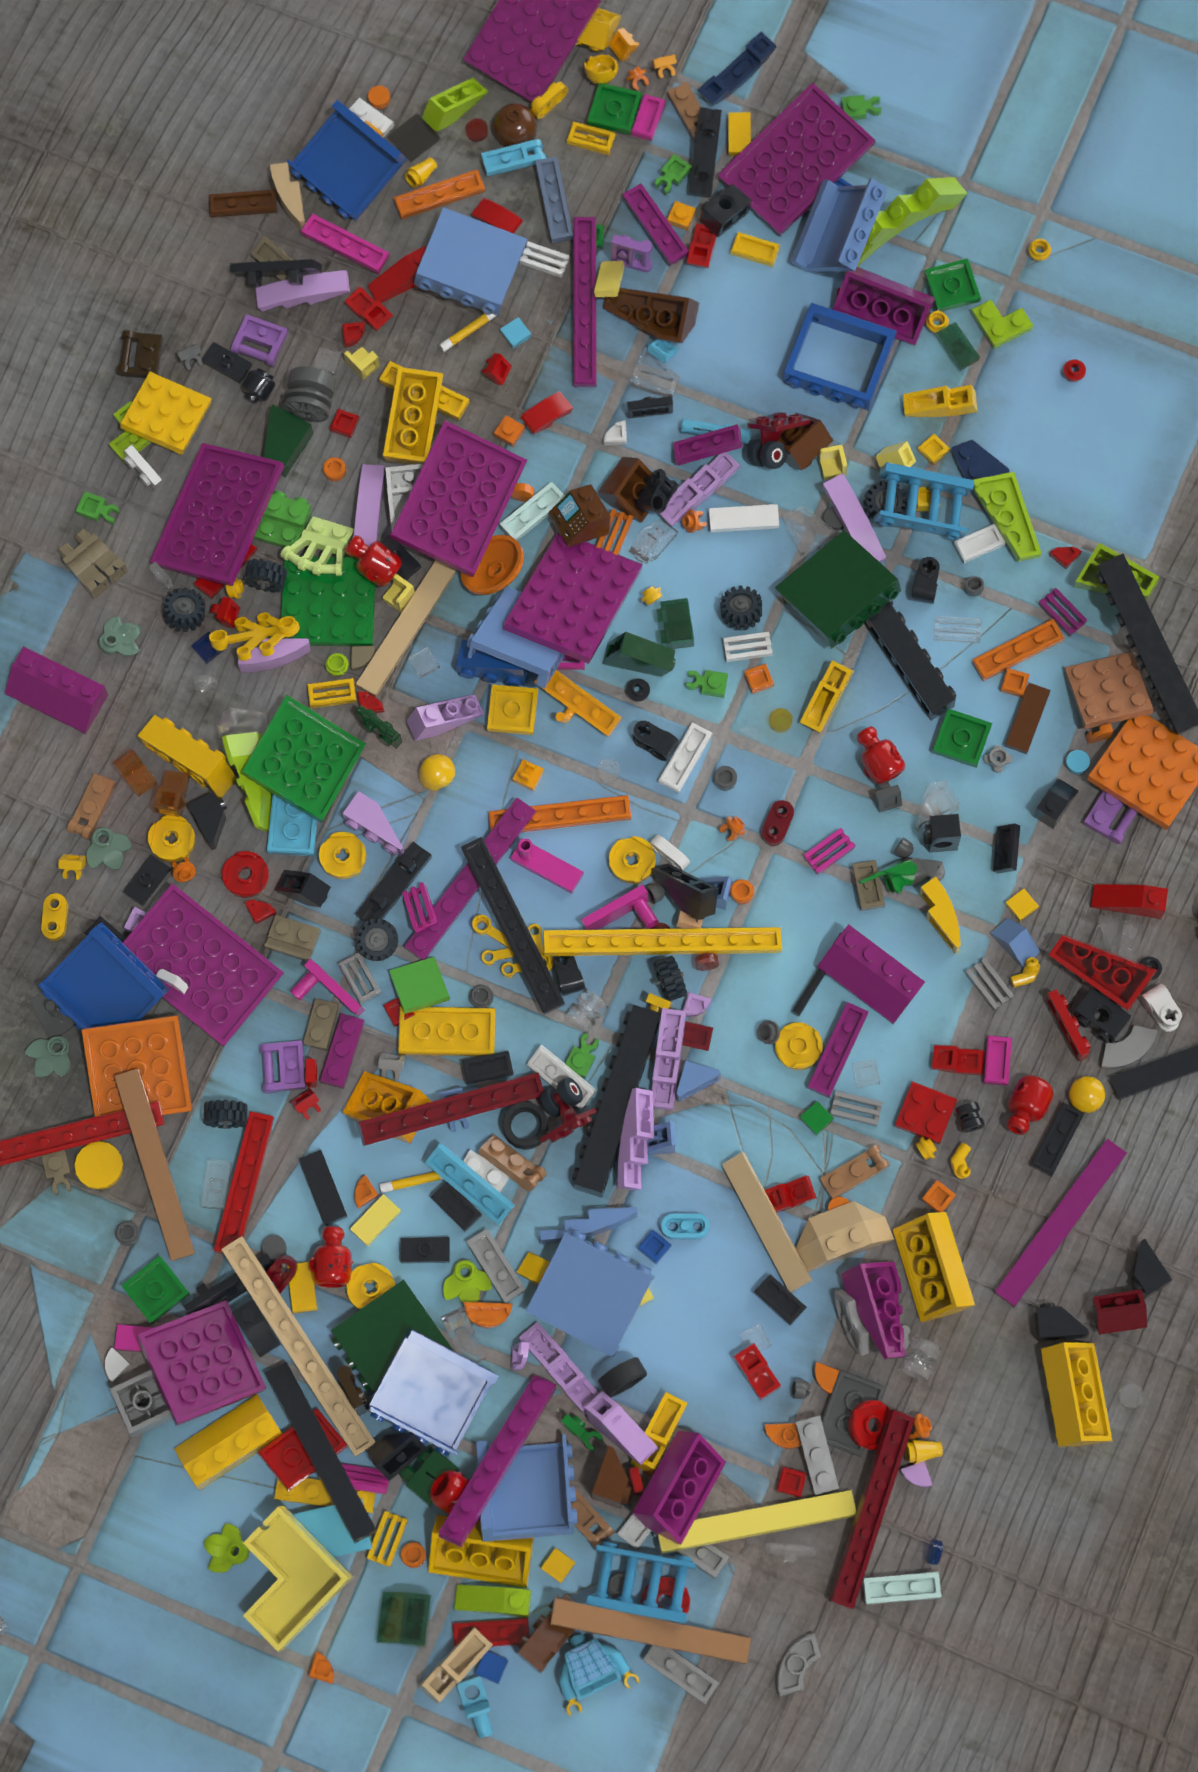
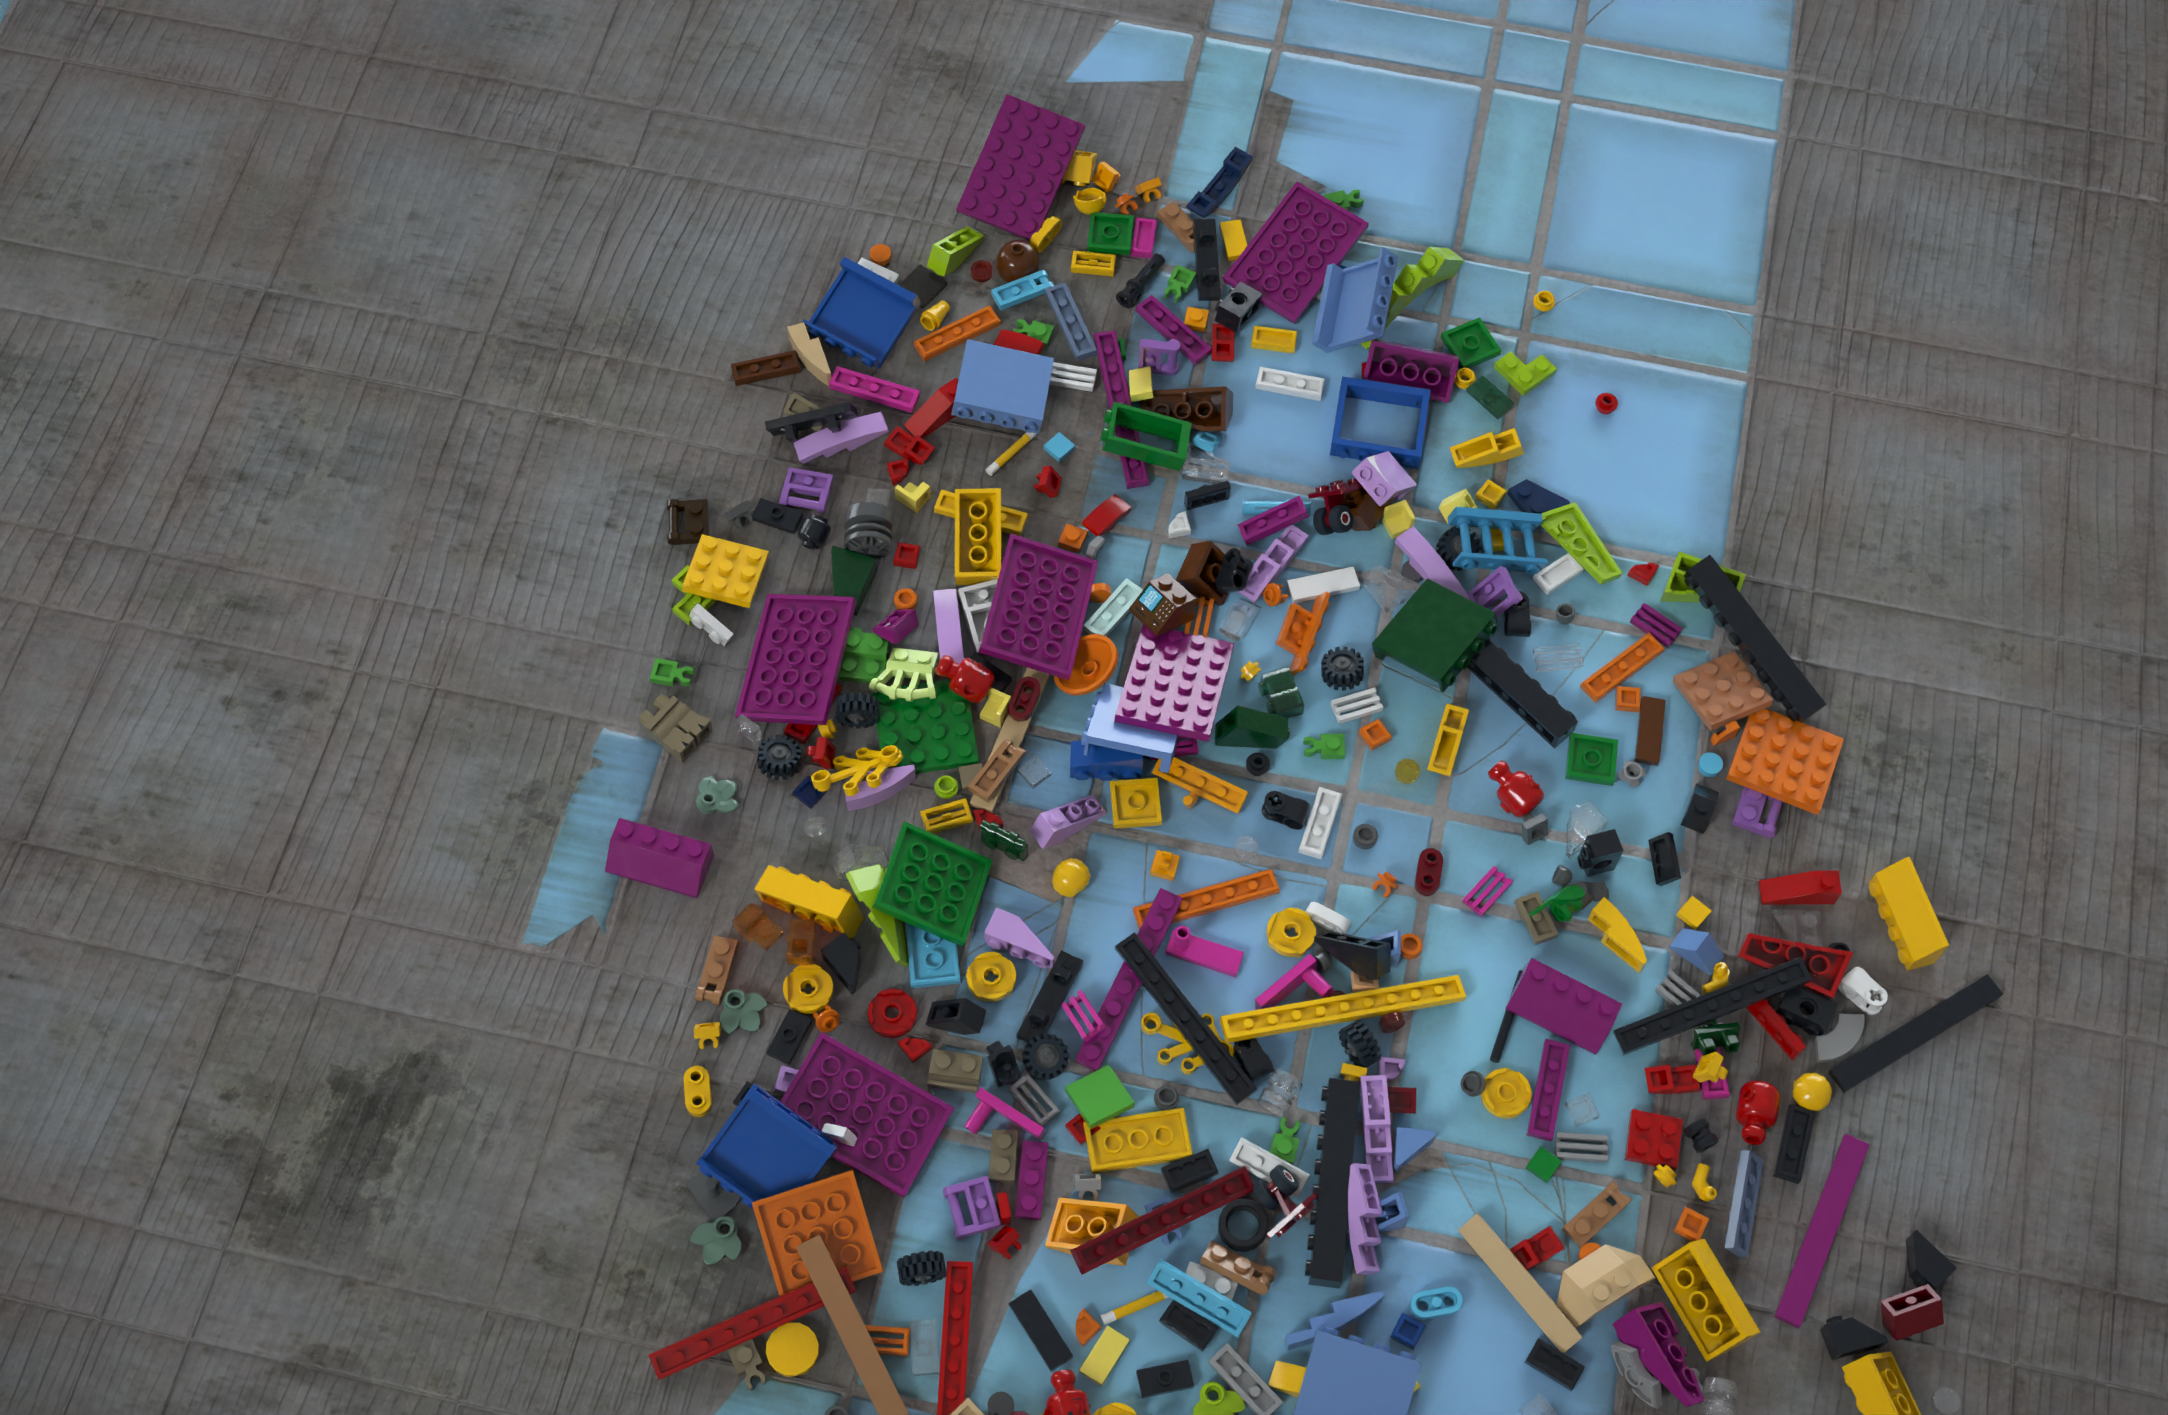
camera: 15 degrees left, 10 degrees down
none -> orange tile [865,1325,911,1357]
none -> magenta slope [872,609,919,644]
none -> medium nougat plate [968,739,1027,802]
none -> black hips [986,1041,1021,1088]
none -> dark red plate [1009,676,1040,722]
none -> bright green plate [1013,319,1054,348]
none -> light grey tile [1085,536,1105,560]
none -> green piece [1100,402,1192,471]
none -> black pin [1116,253,1165,308]
none -> white tile [1255,367,1325,401]
none -> orange bracket [1276,591,1330,676]
none -> lavender panel [1352,451,1417,506]
none -> medium lavender plate [1467,566,1523,617]
none -> black plate [1613,957,1812,1055]
none -> dark green hips [1691,1020,1740,1056]
none -> yellow tile [1693,1052,1728,1083]
none -> sand blue plate [1725,1150,1764,1258]

